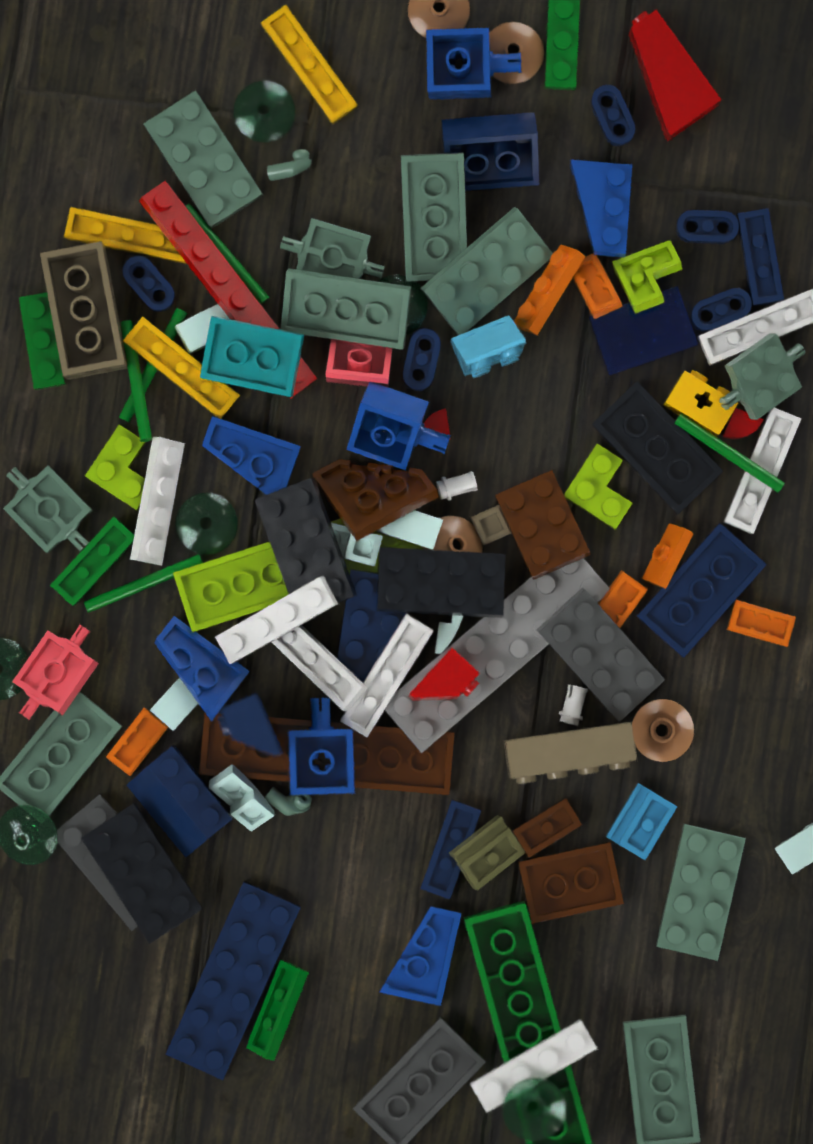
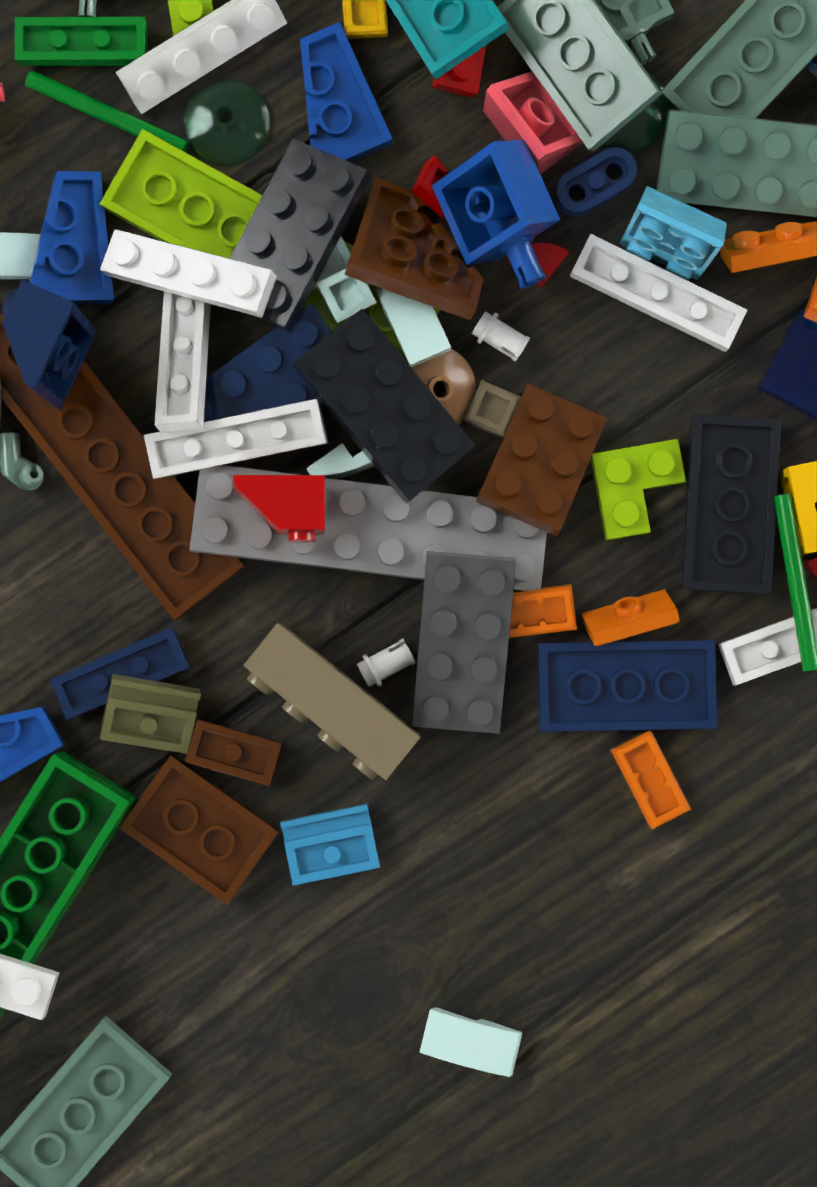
camera: 50 degrees right, 0 degrees up
blue brick [289,698,355,795] -> none
medium nougat dish [632,699,694,762] -> none
sand green plate [656,824,746,961] -> none
none -> red tile [411,155,448,219]
none -> white plate [570,234,747,352]

